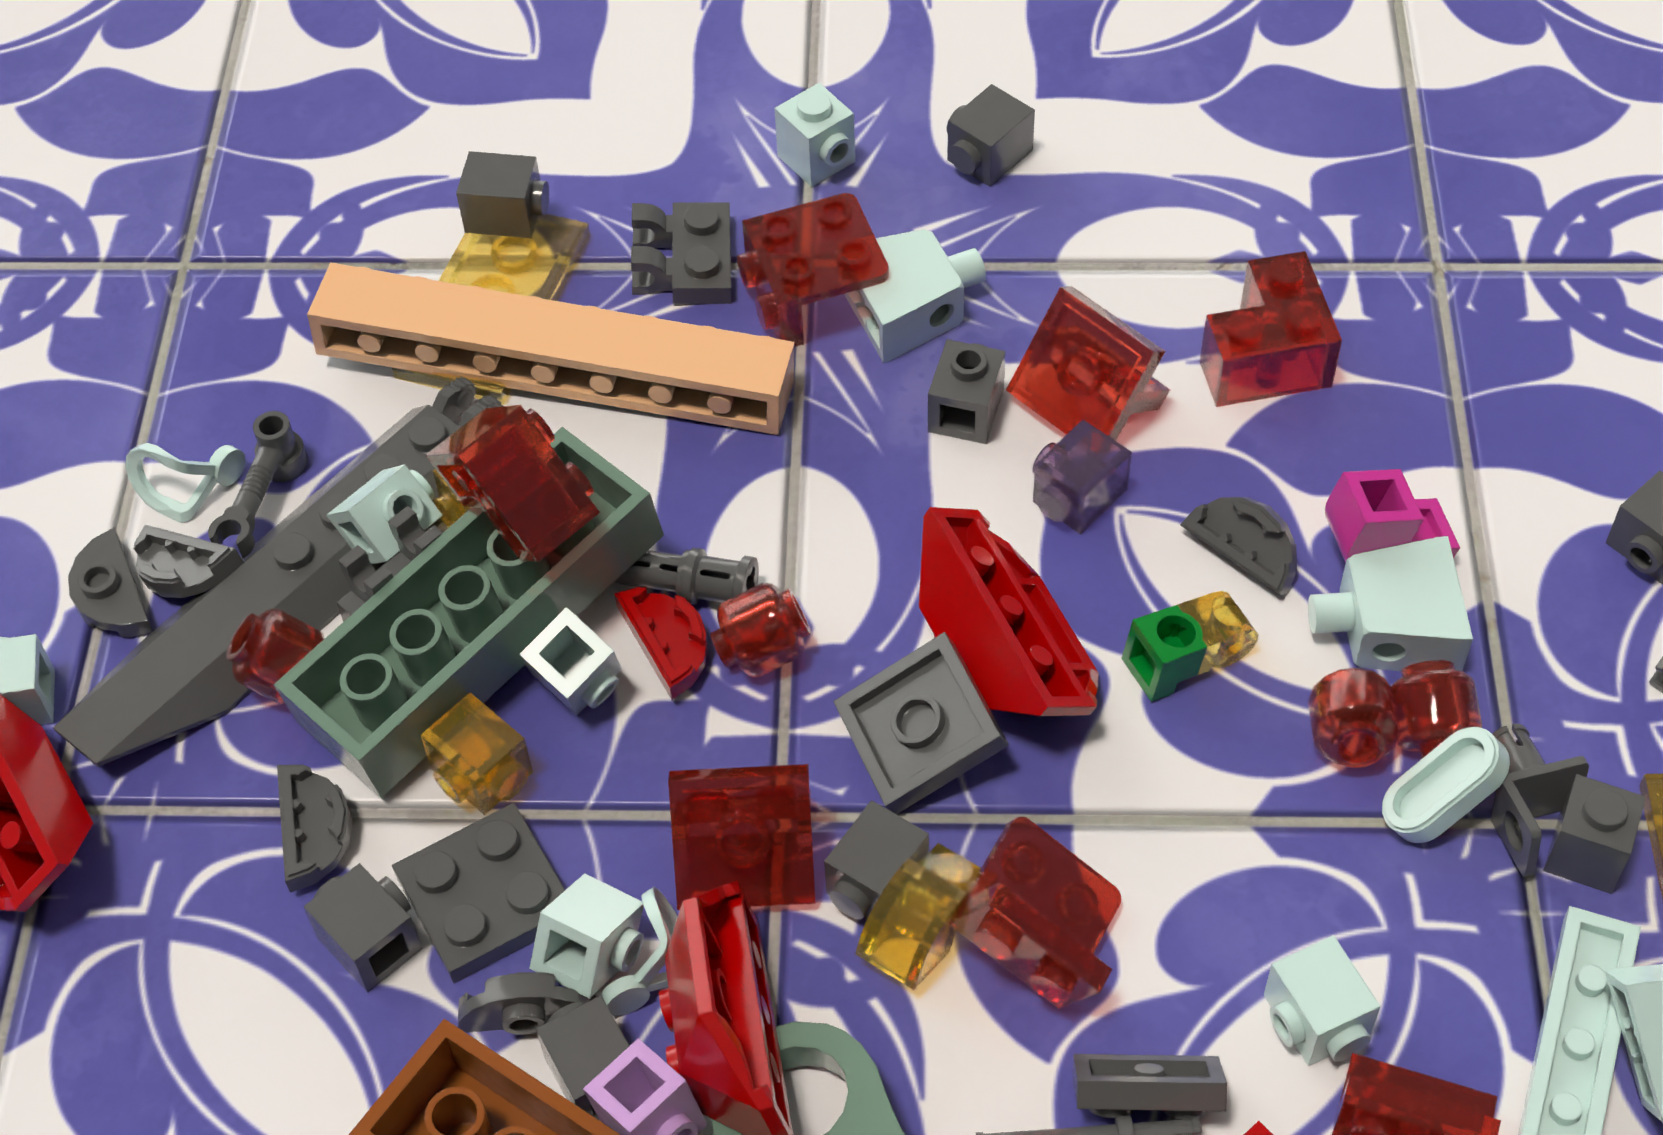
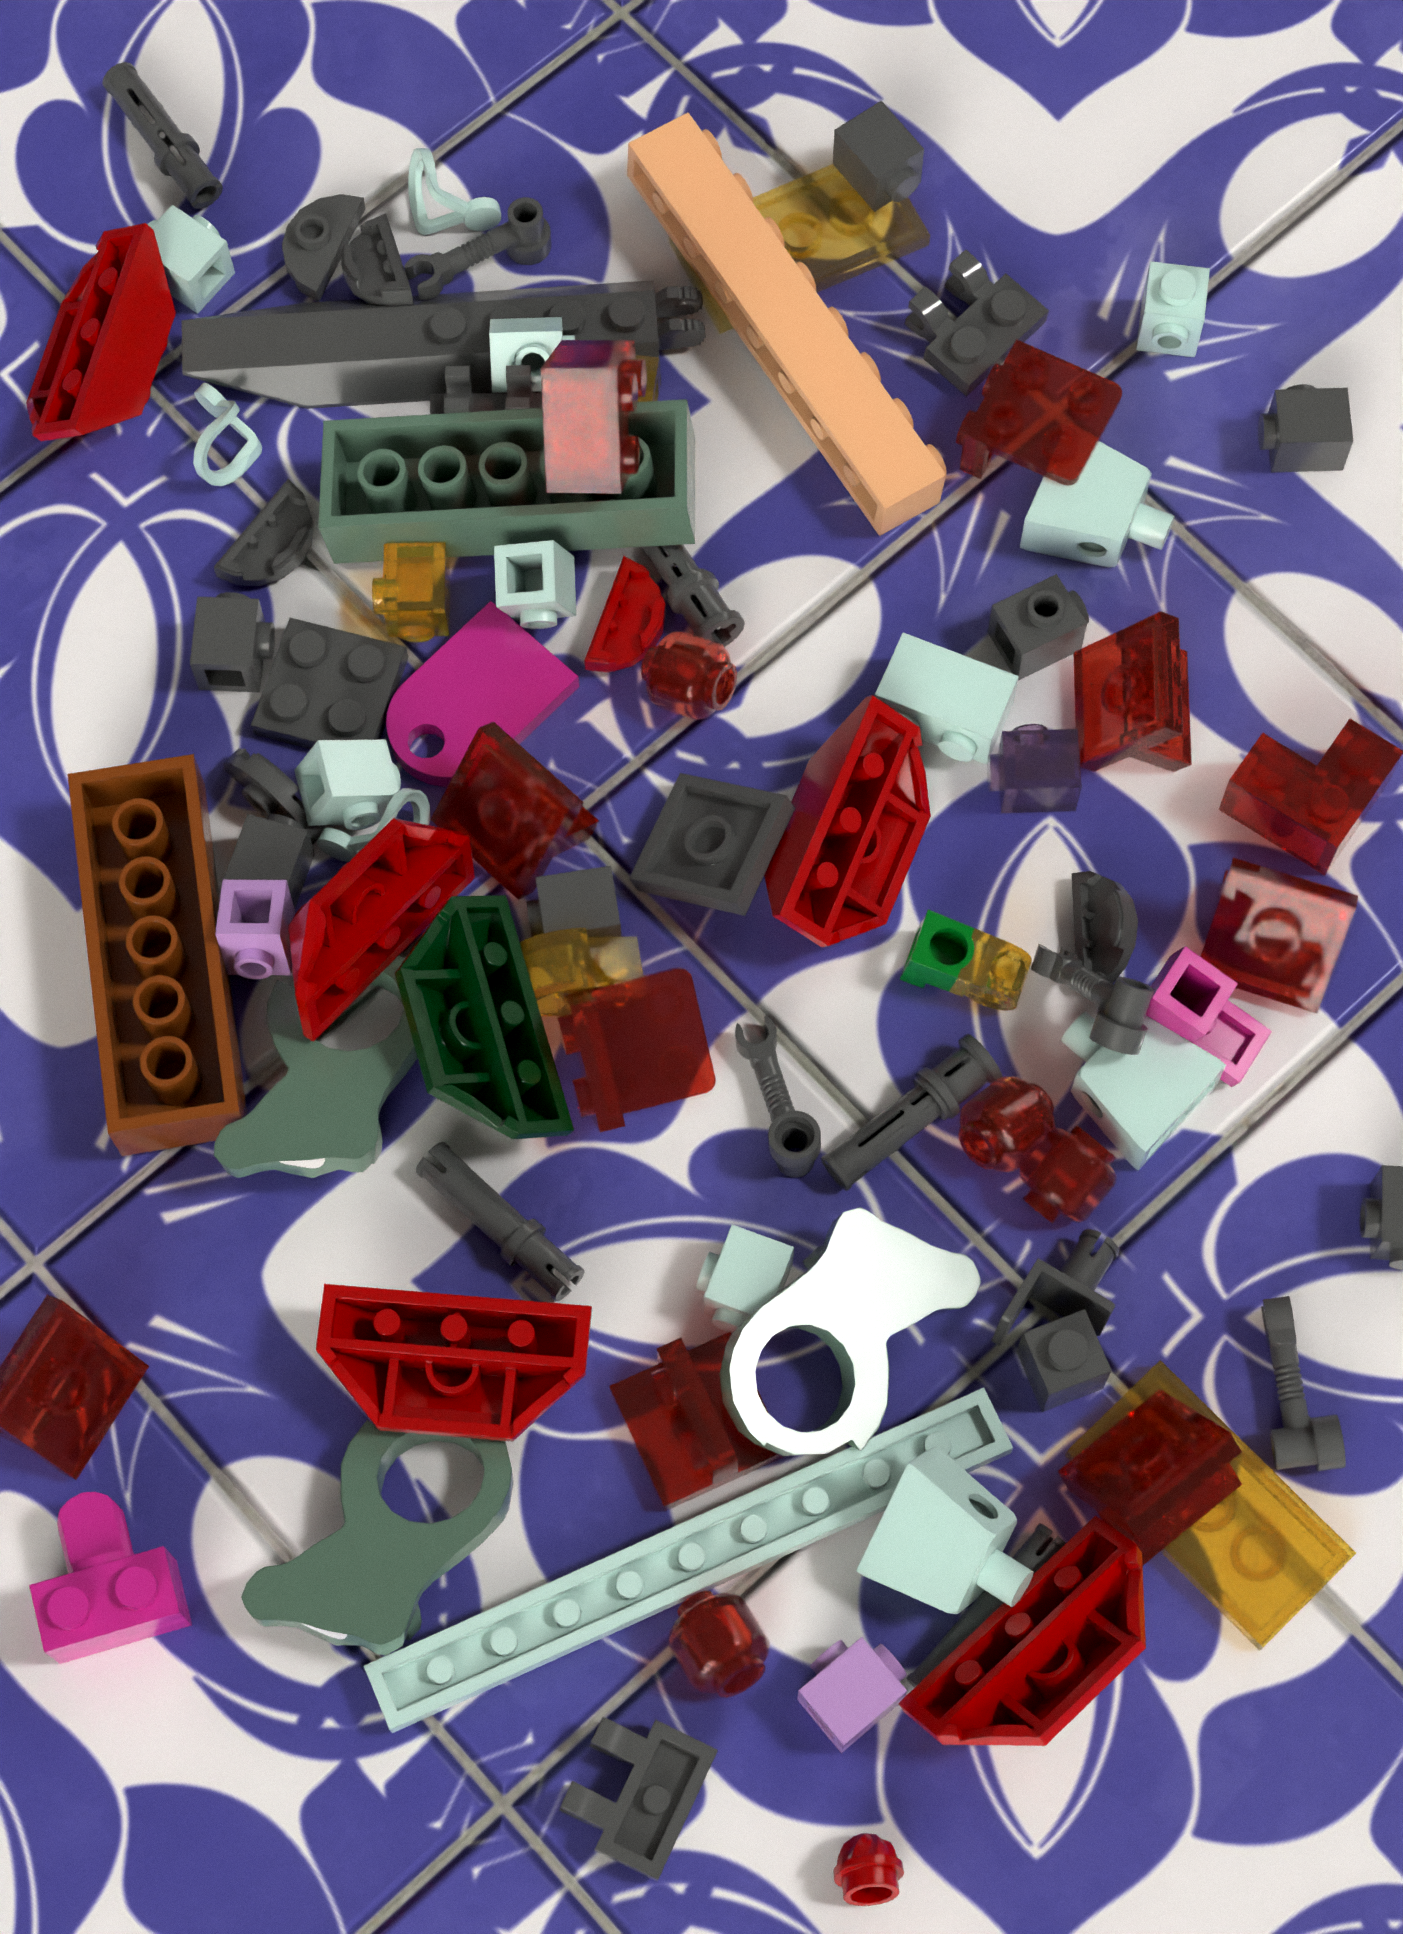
camera: 45 degrees right, 15 degrees up
clear red head [227,608,325,705] -> none
dark grey plate [1073,1054,1227,1119] -> none
light aqua tile [1382,727,1510,843] -> none
none -> light aqua piece [193,383,262,486]
none -> dark pink tile [386,601,580,787]
none -> dark green wedge [394,895,574,1140]
none -> animal [719,1207,981,1456]
none -> dark grey brick [735,1015,821,1178]
none -> dark grey pin [821,1034,1003,1191]
none -> light aqua brick [875,633,1019,764]
none -> dark grey brick [1031,944,1154,1055]
none -> clear red bracket [1200,857,1358,1013]

